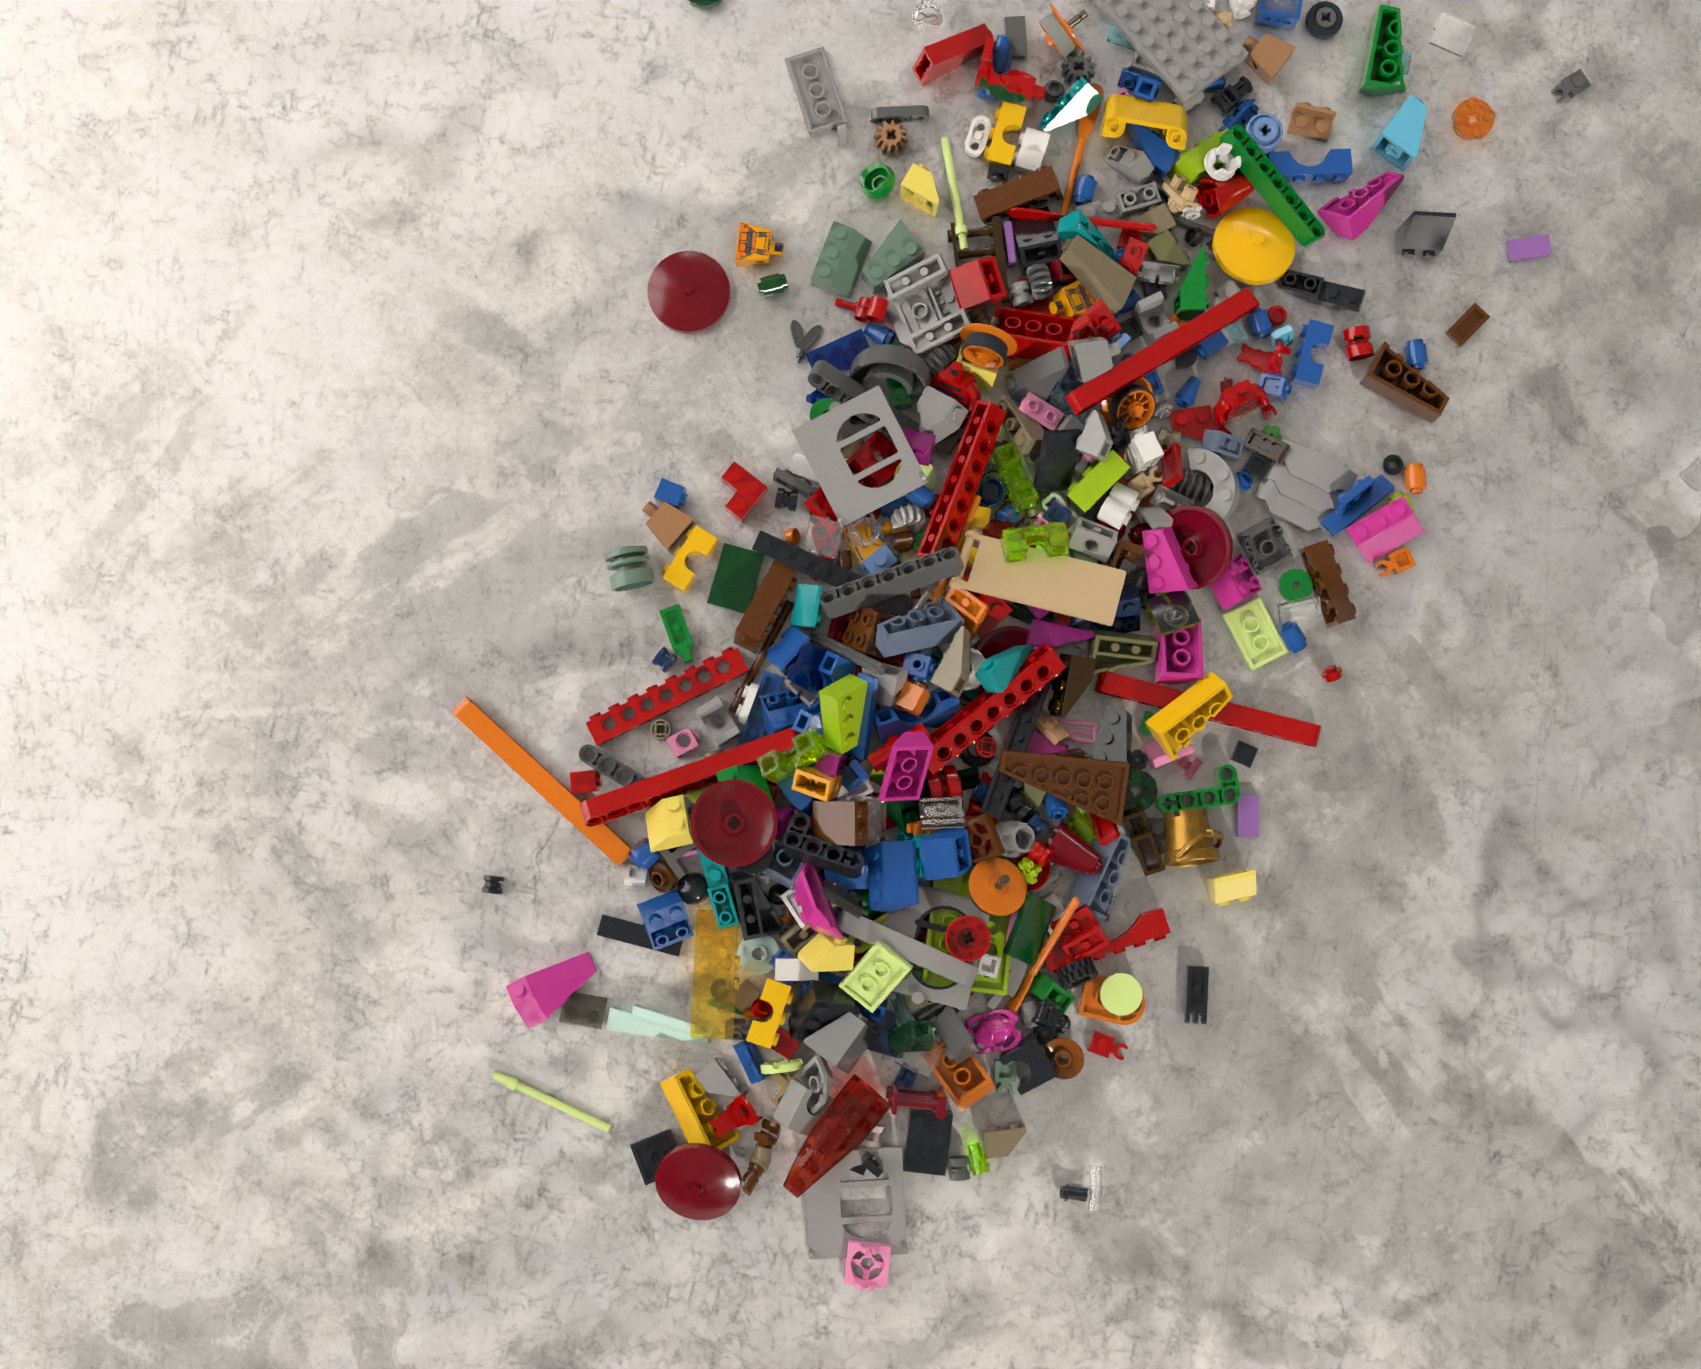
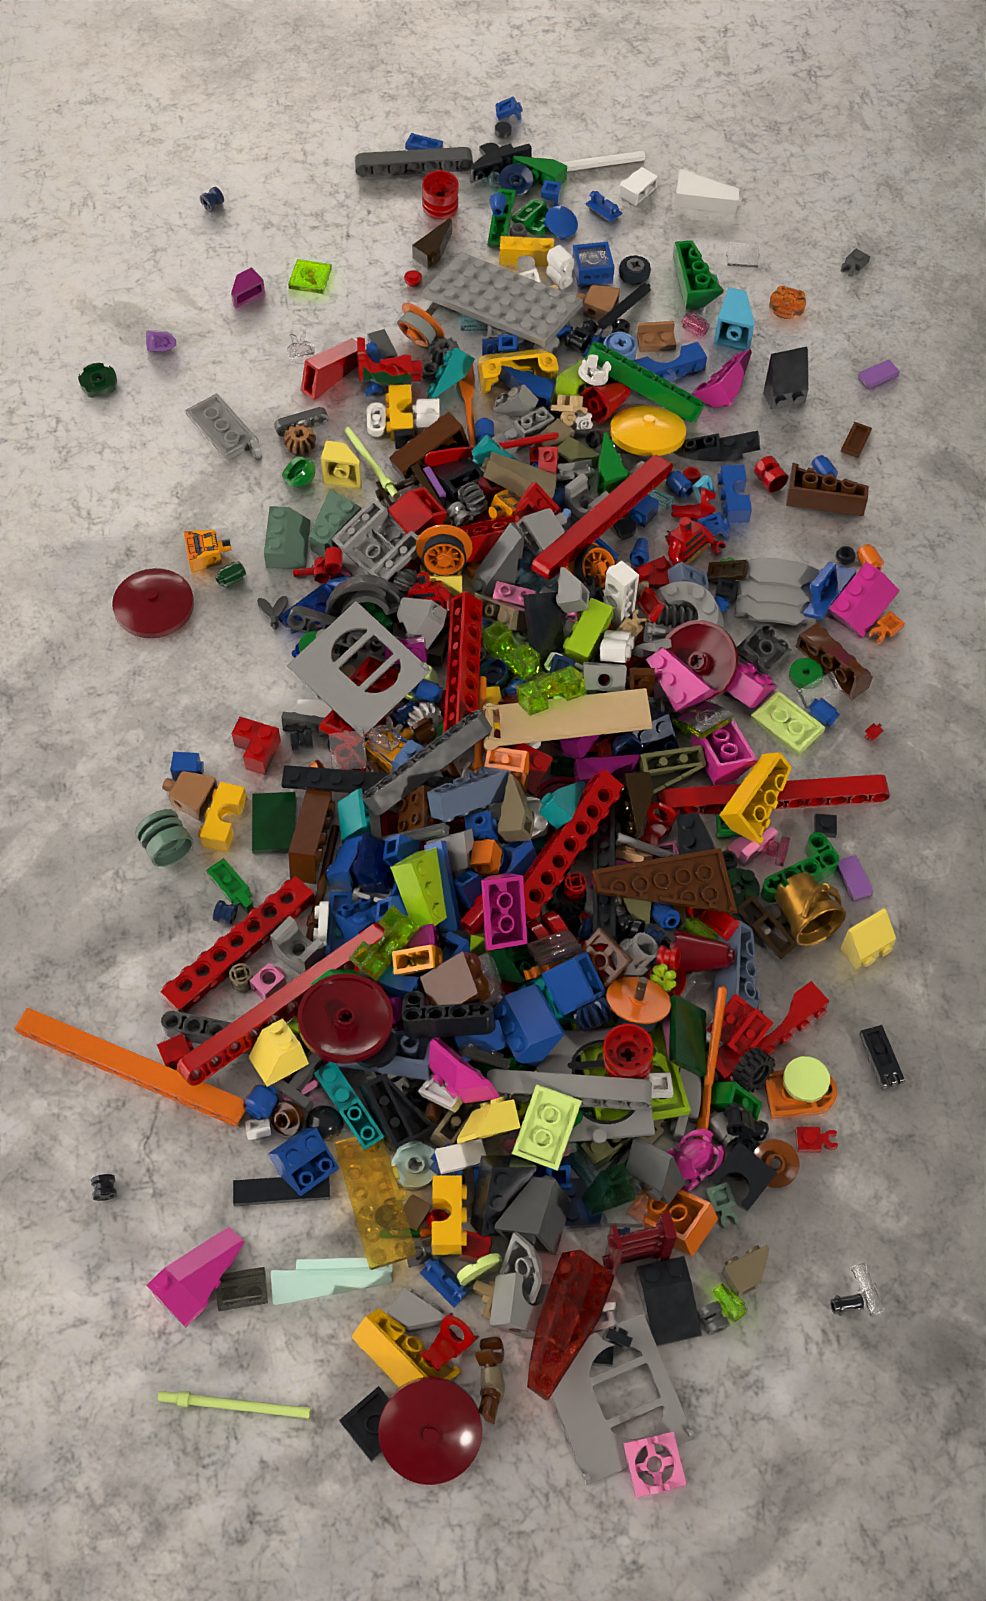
camera: 15 degrees left, 25 degrees down
none -> dark blue gear [573,997,614,1032]
none -> black axle [597,283,651,330]
none -> black wheel [612,319,630,334]
none -> light grey bar [616,833,678,858]
none -> red hair [638,801,681,847]
none -> clear pink brick [682,312,710,337]

